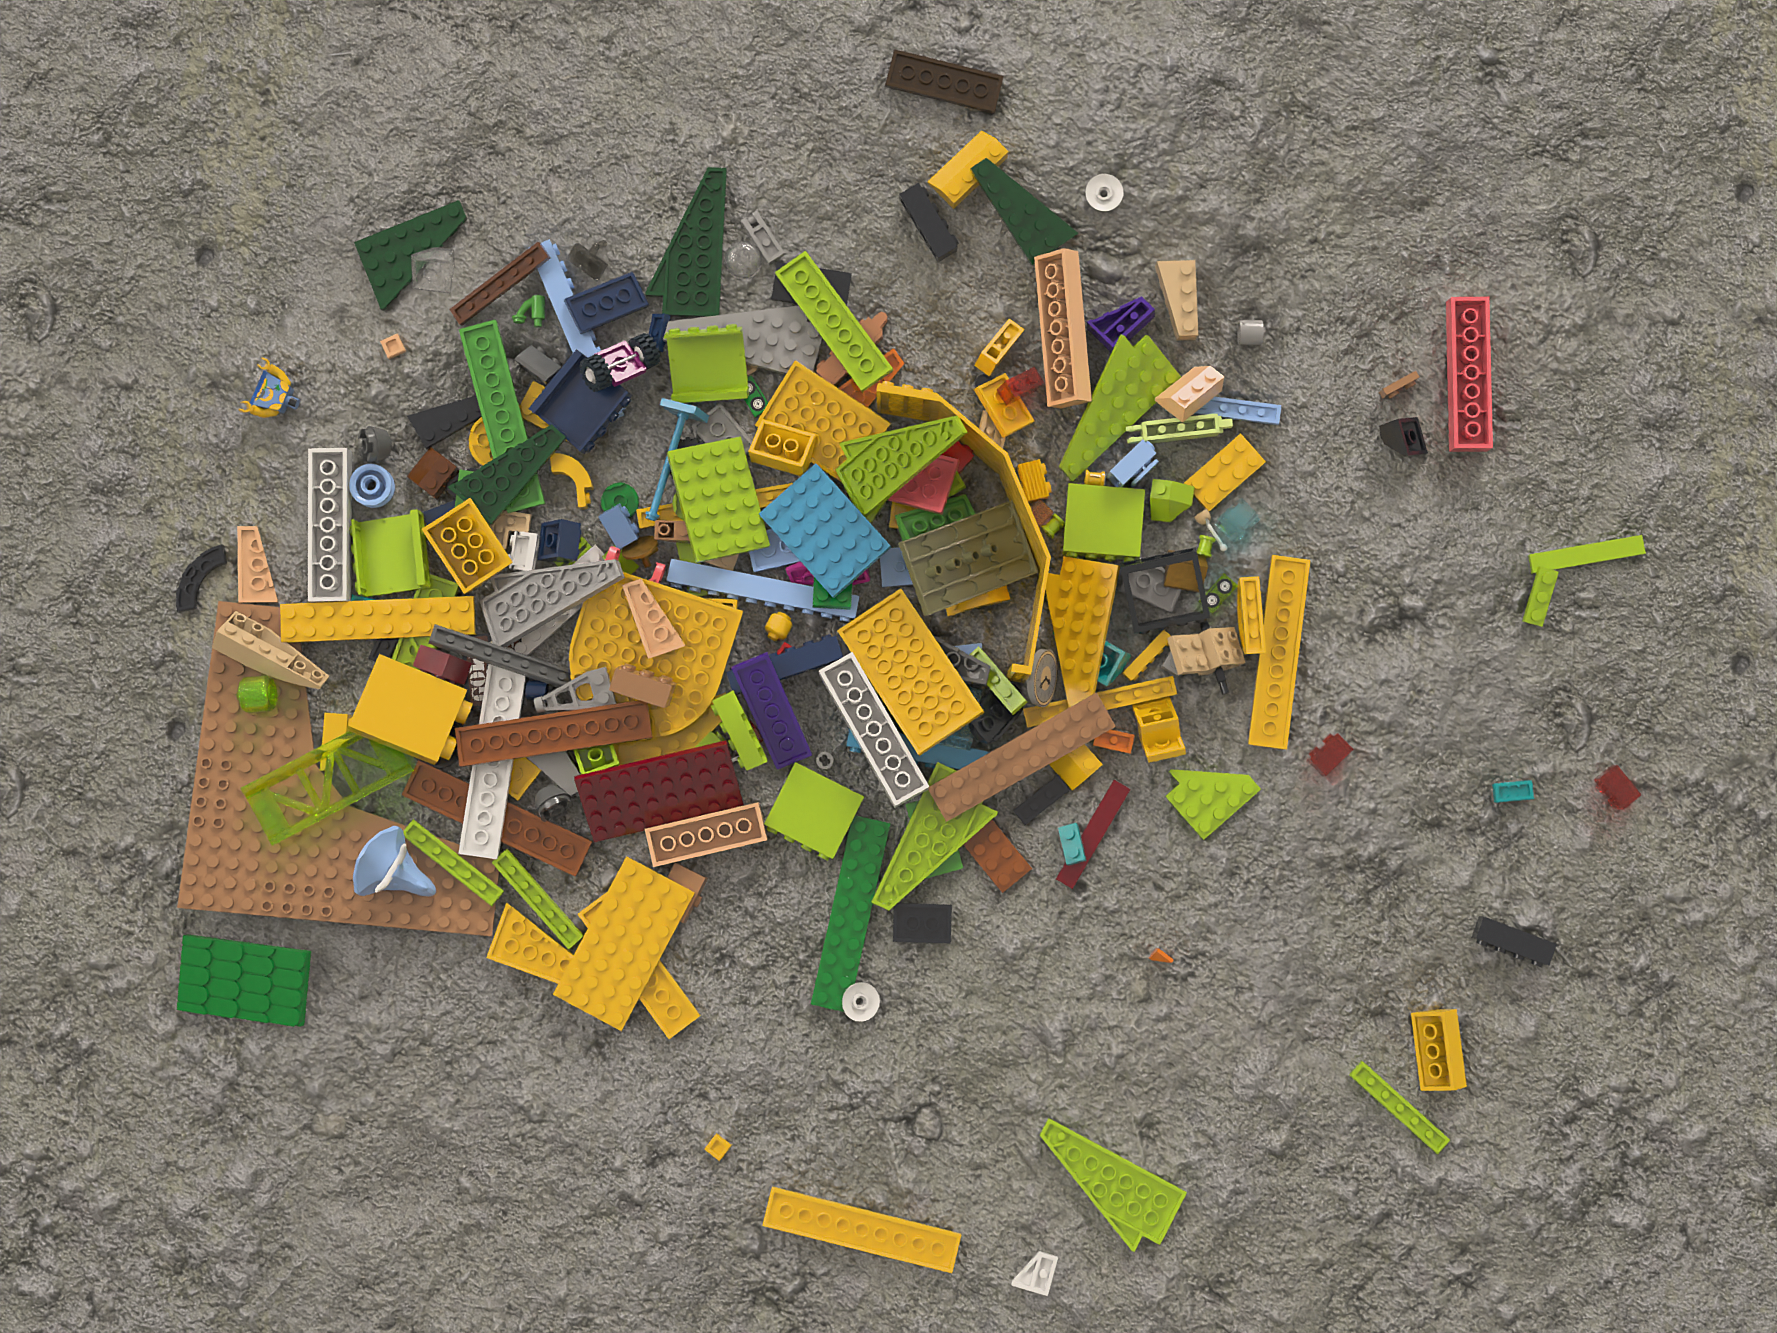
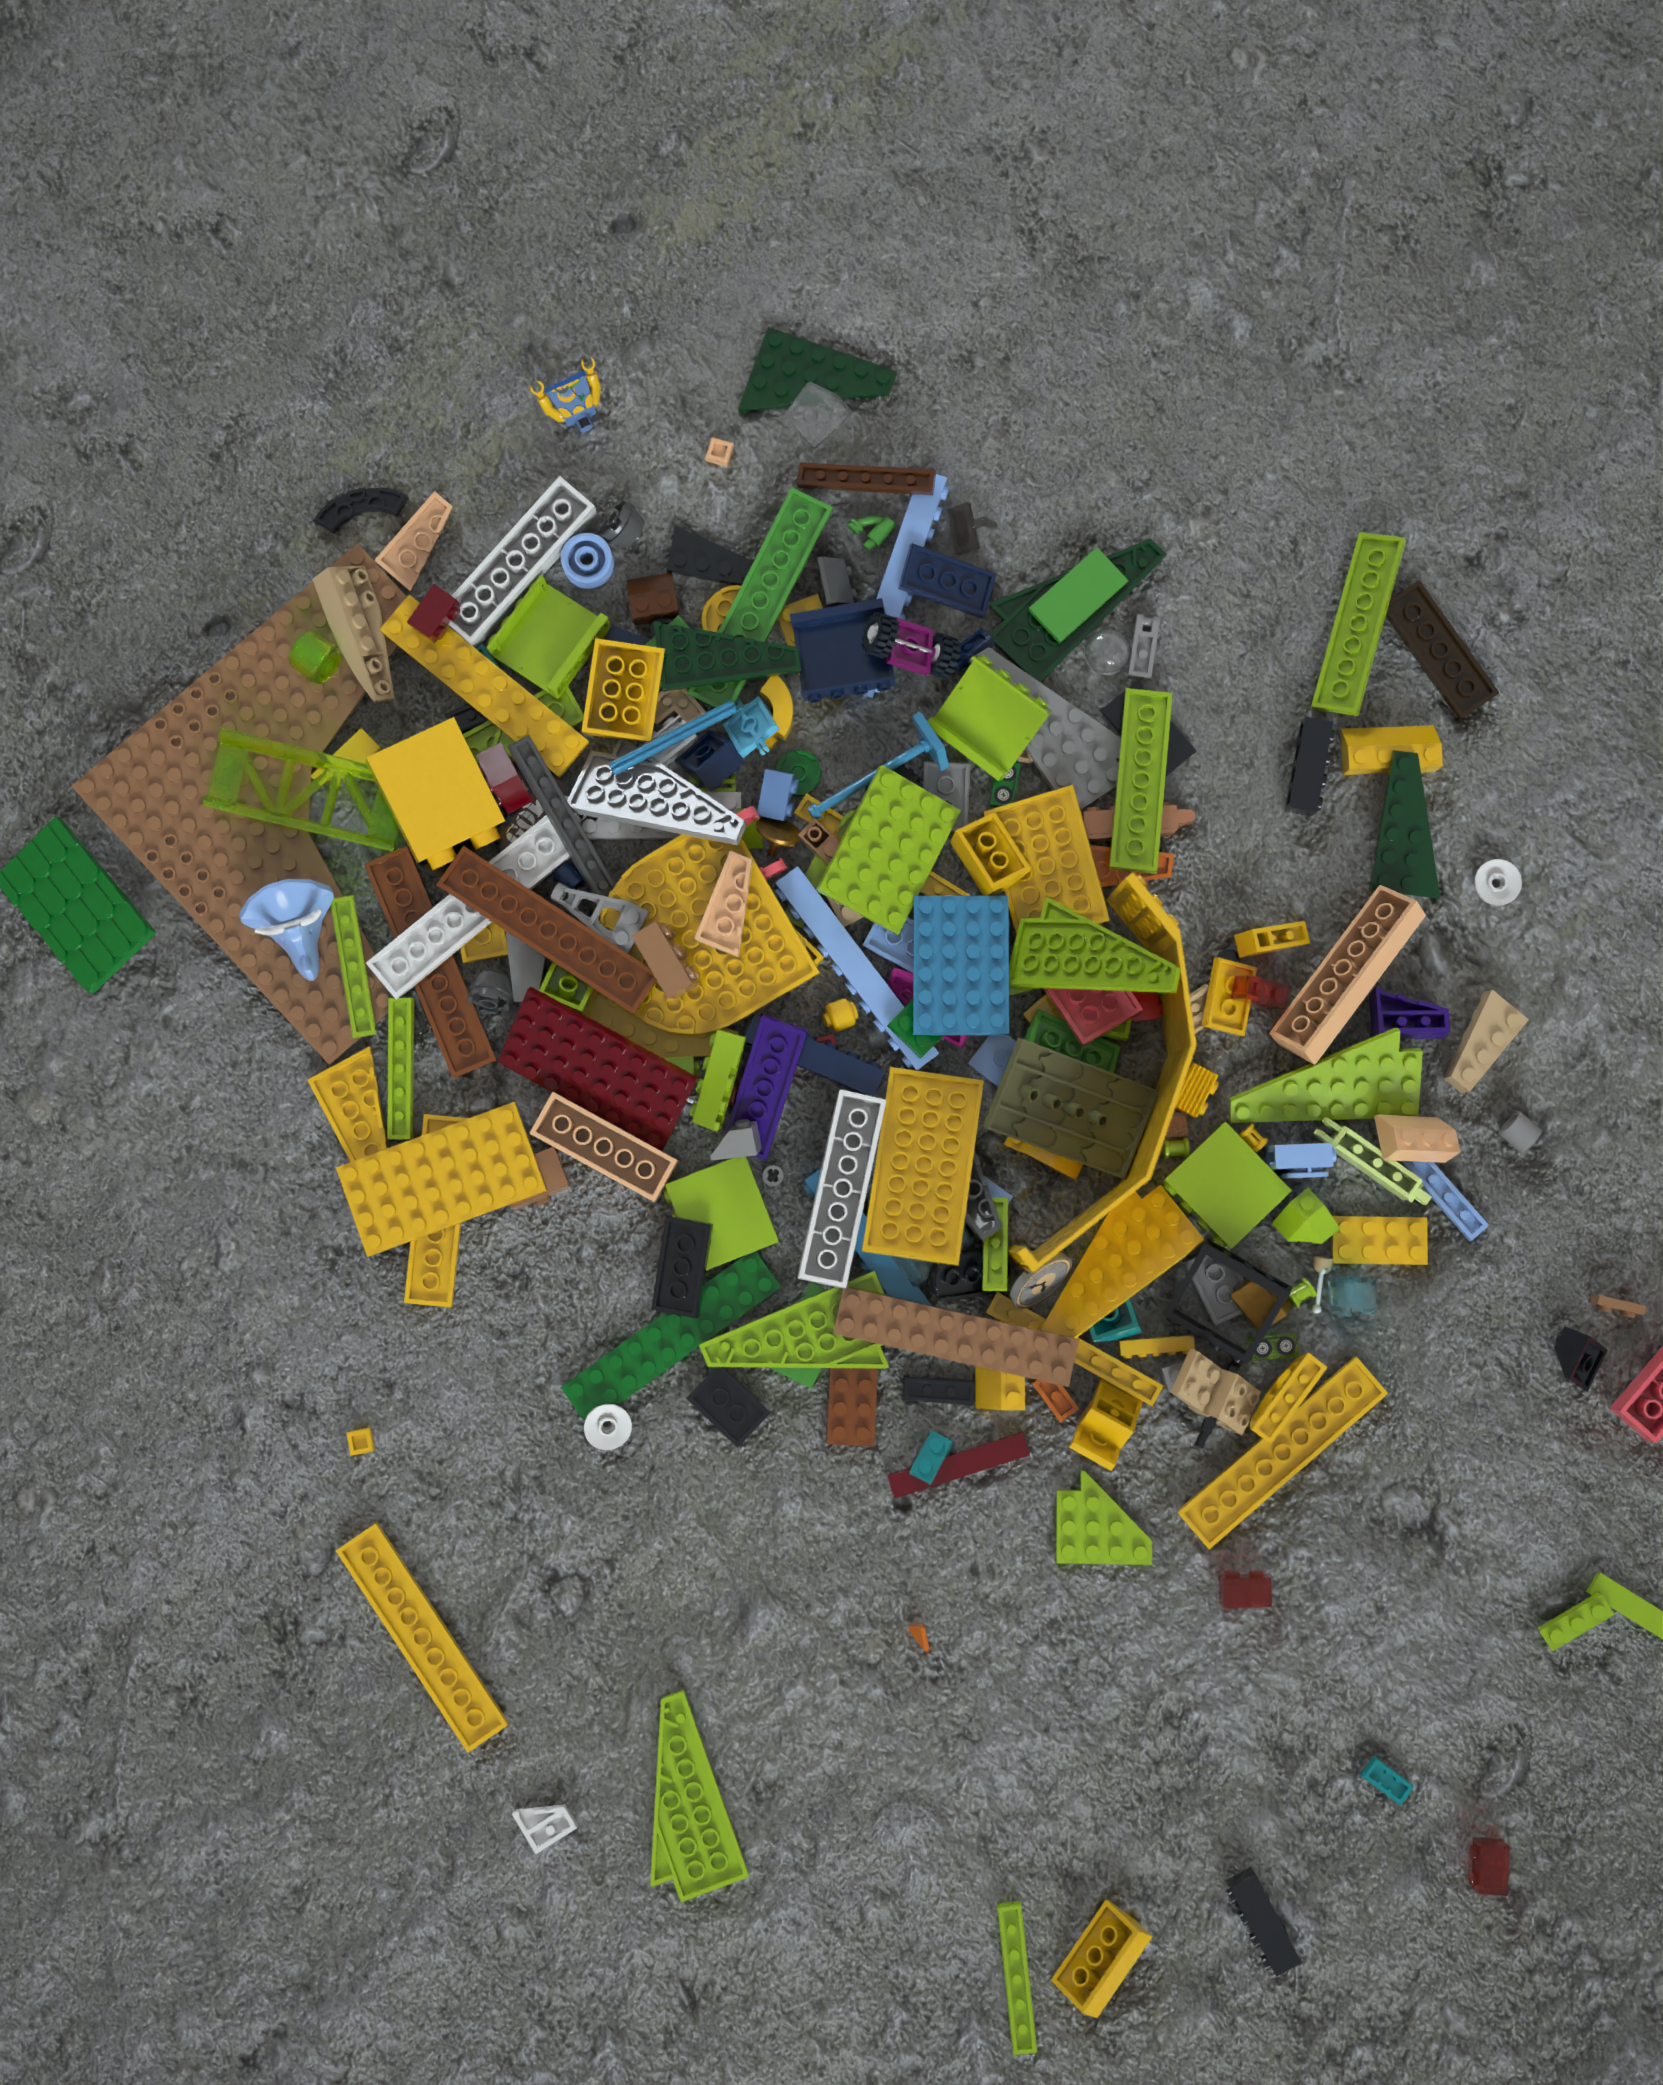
camera: 40 degrees right, 0 degrees up
none -> dark red brick [407,584,461,644]
none -> dark azure axle [609,701,737,775]
none -> black tile [651,1215,713,1319]
none -> light grey slope [710,1119,762,1160]
none -> medium azure plate [723,696,780,758]
none -> bright green tile [1028,547,1129,644]
none -> lime plate [1311,532,1406,716]

